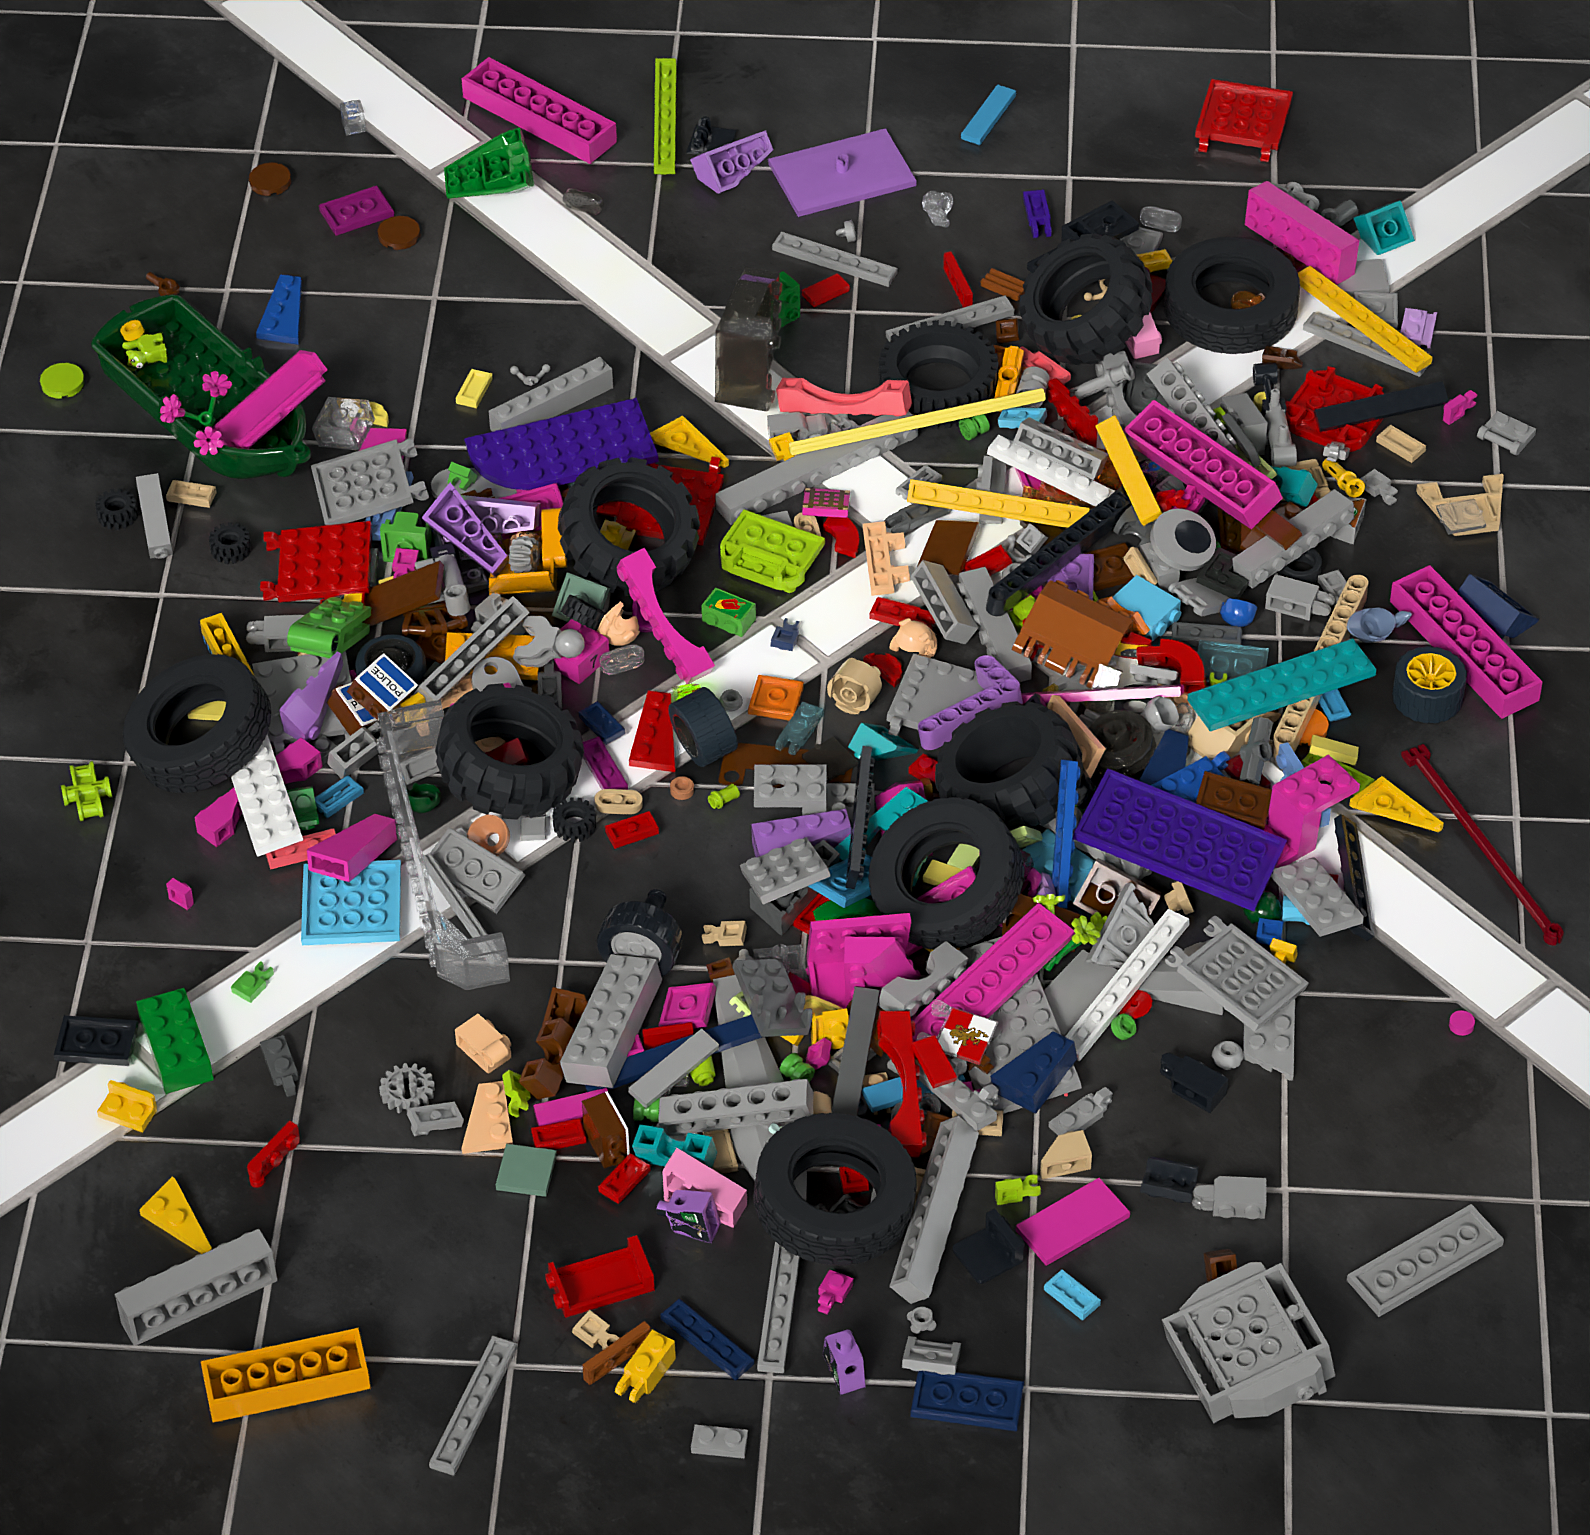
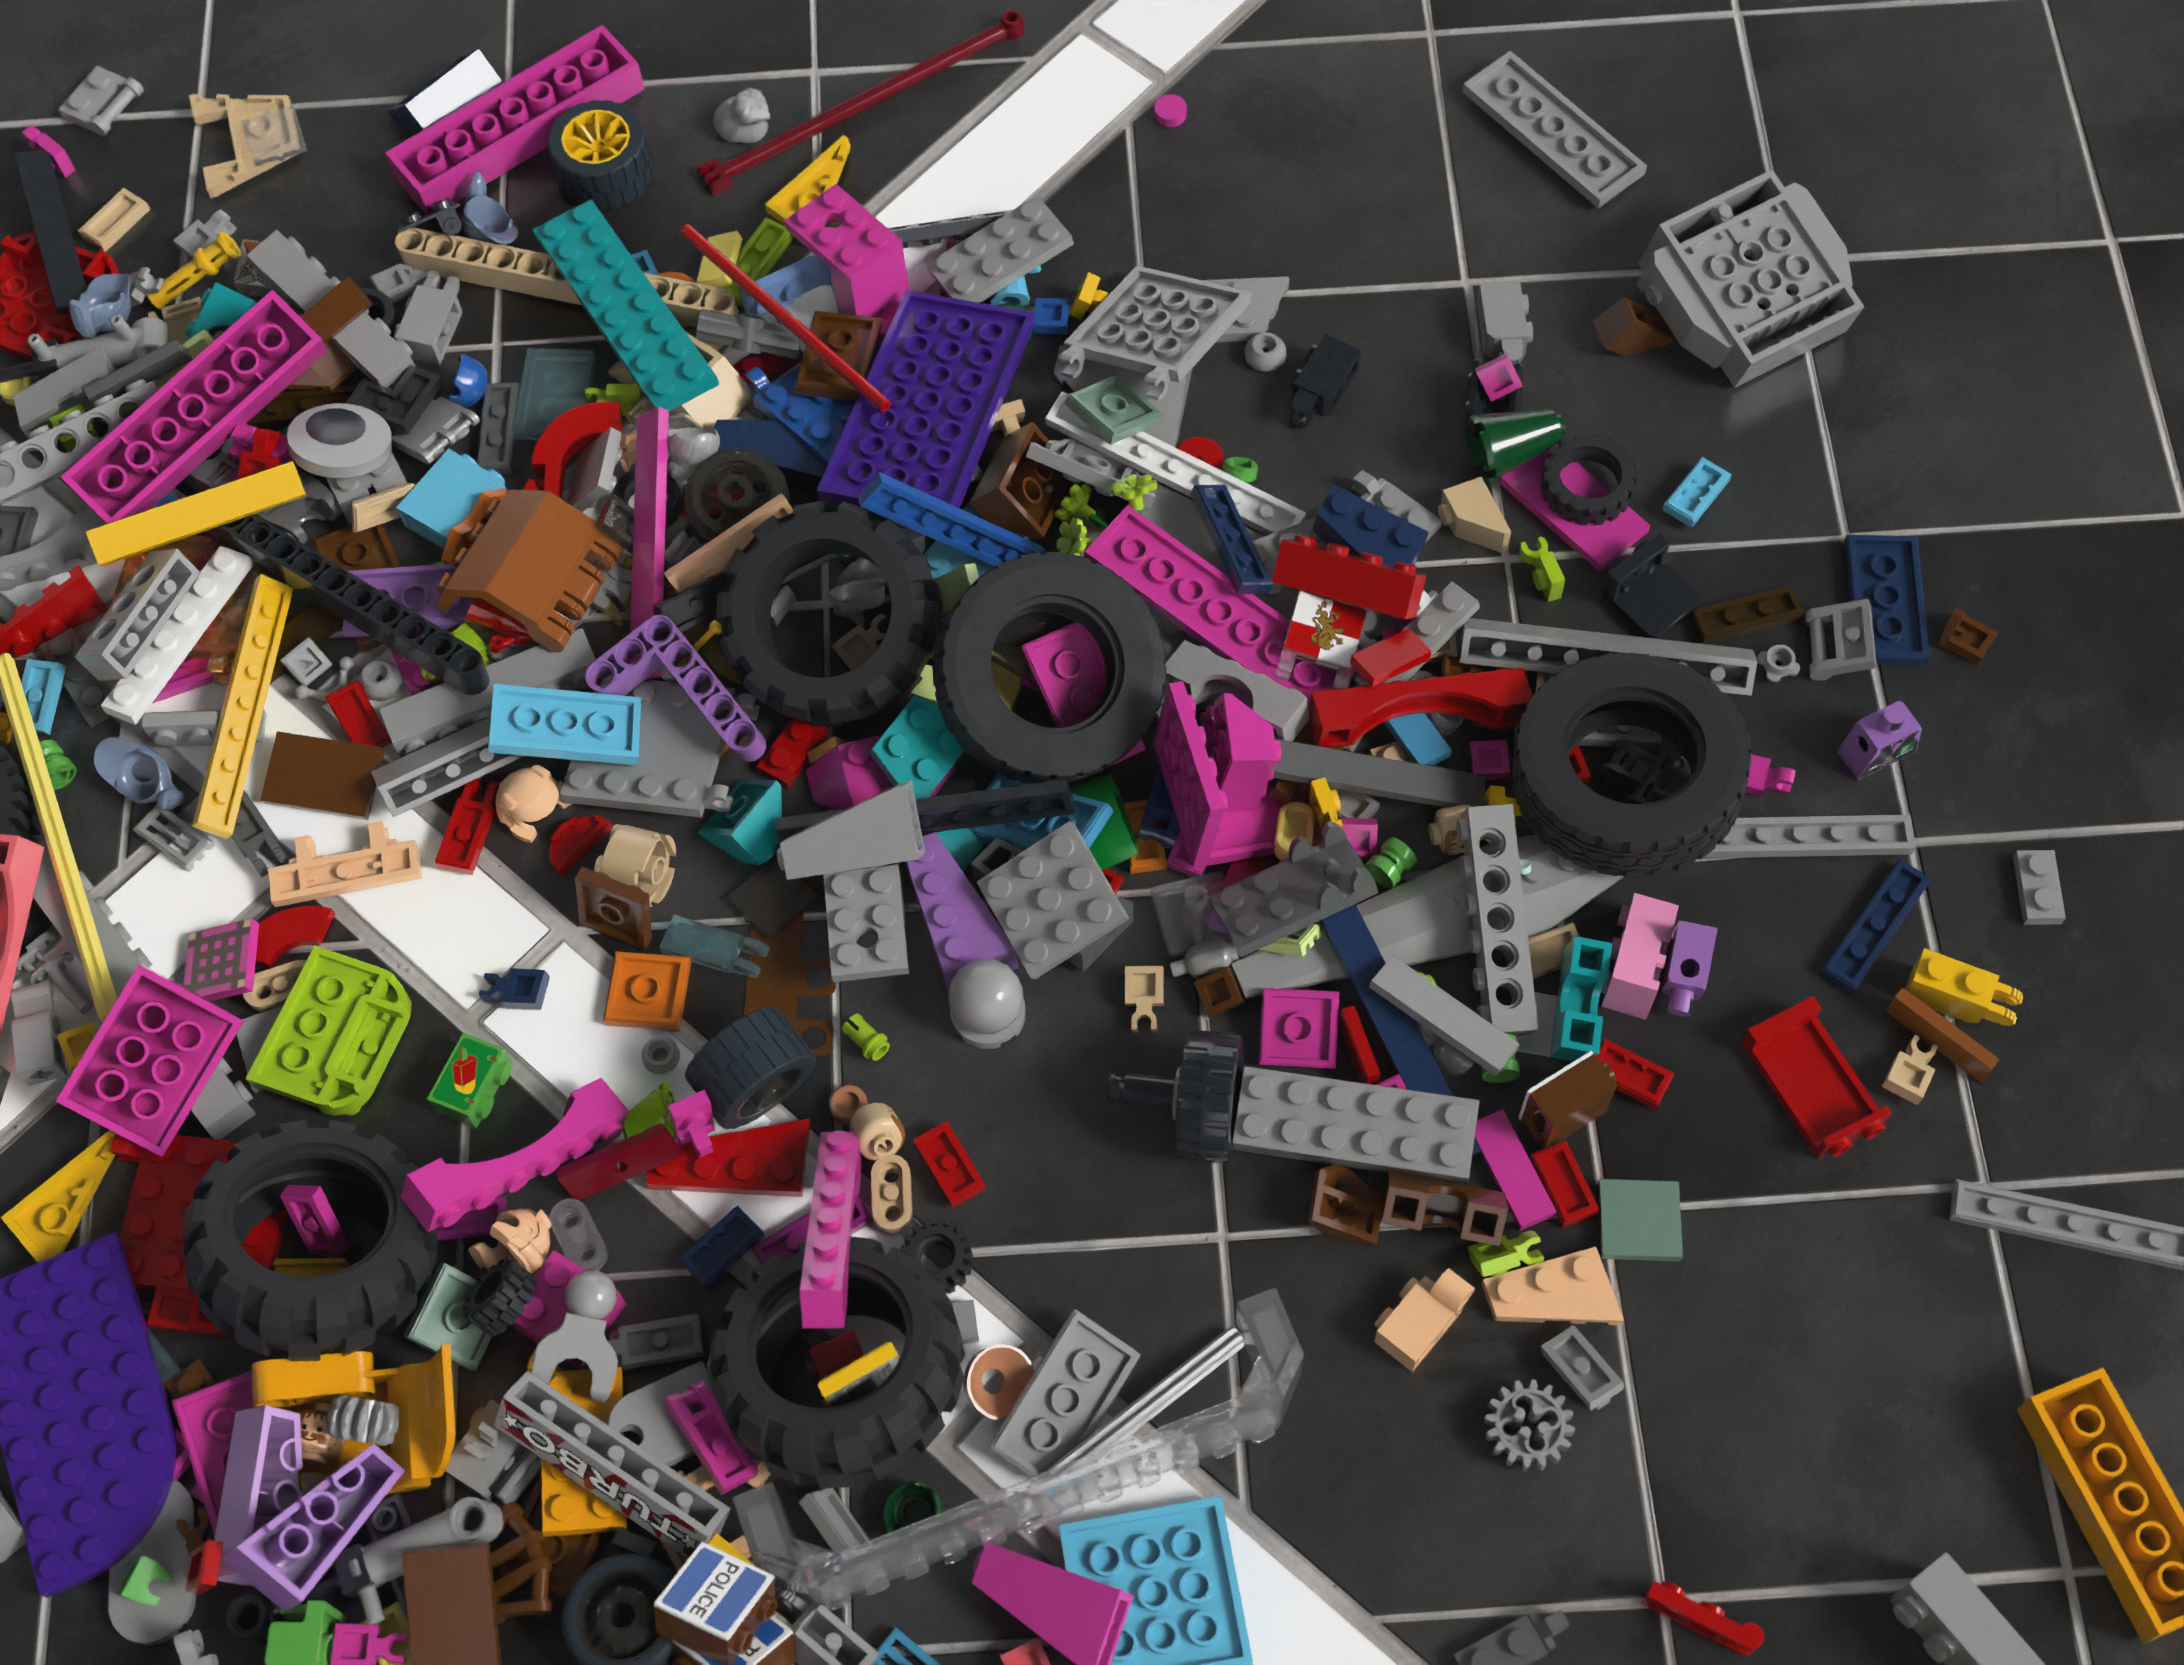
camera: 95 degrees left, 15 degrees up
none -> dark pink slope [56,964,244,1157]
none -> sand blue hair [69,274,131,338]
none -> sand blue hair [94,737,185,810]
none -> red tile [185,1540,223,1594]
none -> dark pink plate [280,1185,350,1256]
none -> black hinge [397,197,461,235]
none -> medium azure plate [488,684,641,765]
none -> dark red tile [557,1123,681,1202]
none -> reddish brown plate [575,867,652,951]
none -> dark pink hinge [668,1090,715,1158]
none -> red piece [680,224,891,412]
none -> light grey hair [714,88,771,143]
none -> light grey slope [777,780,925,880]
none -> dark pink arch [800,1131,862,1328]
none -> tile [817,1342,899,1408]
none -> tan head [849,1103,905,1160]
none -> light grey tile [948,958,1025,1049]
none -> sand green tile [1065,374,1162,445]
none -> dark blue tile [1191,485,1273,594]
none -> red brick [1272,534,1427,619]
none -> dark green cone [1465,409,1566,484]
none -> dark pink tile [1476,353,1523,402]
none -> black tyre [1541,433,1638,526]
none -> dark brown tile [1689,585,1805,644]
none -> reddish brown tile [1937,608,1998,665]

